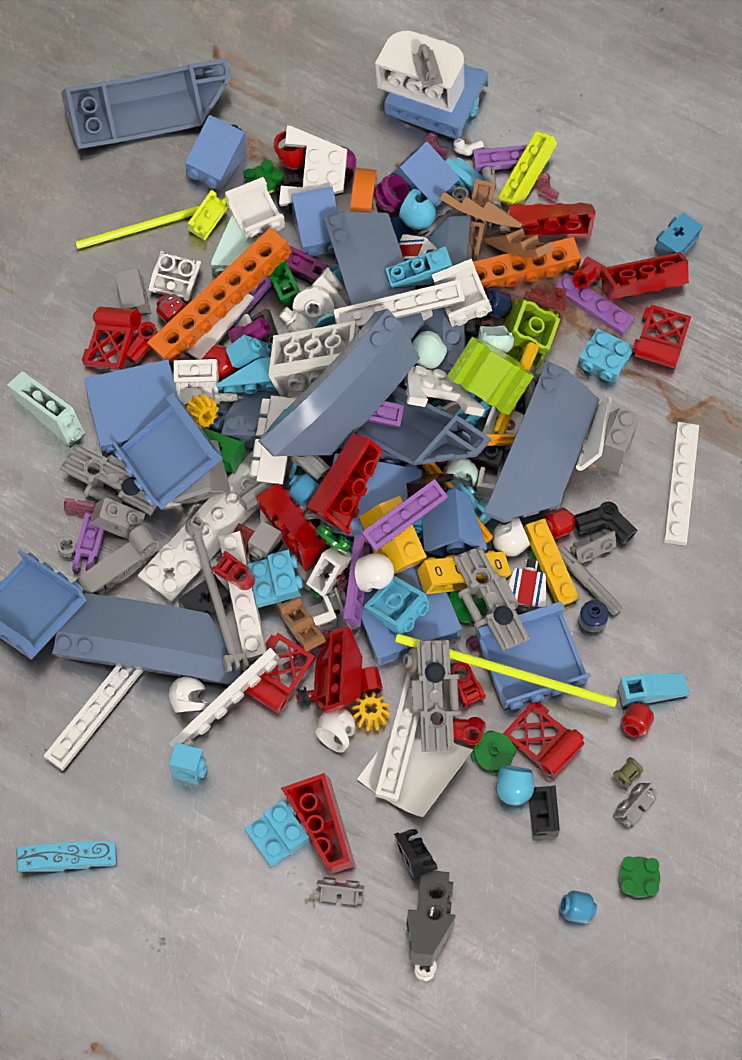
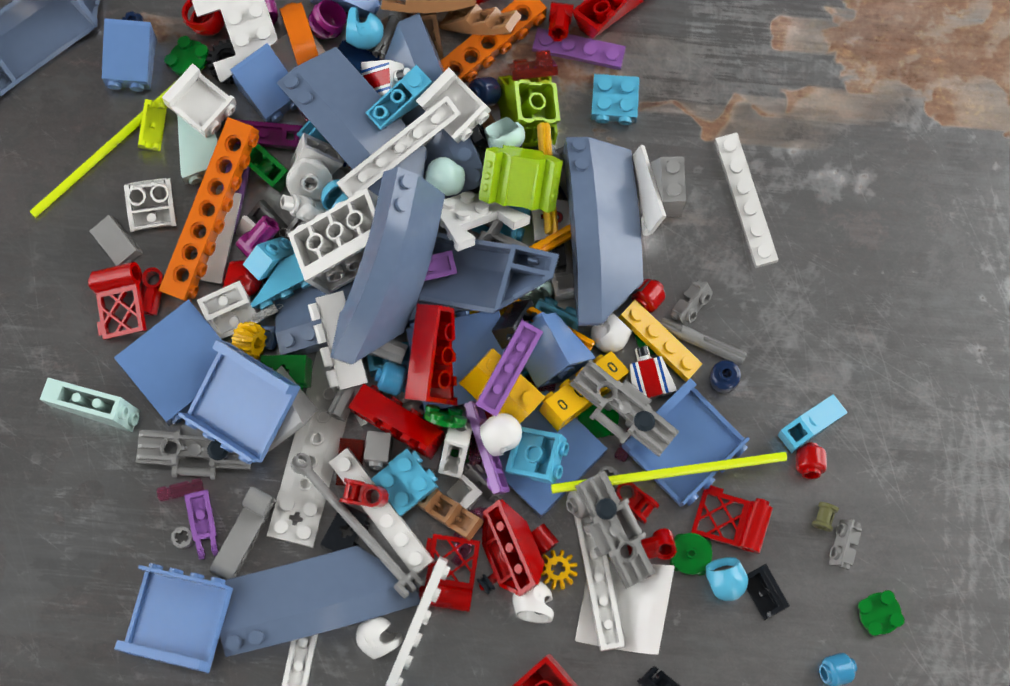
camera: 25 degrees left, 10 degrees up
light grey brick [90,497,145,540] -> none
red head [156,293,187,324] -> none
black piece [574,501,638,544] -> none
red piece [632,304,692,368] -> none

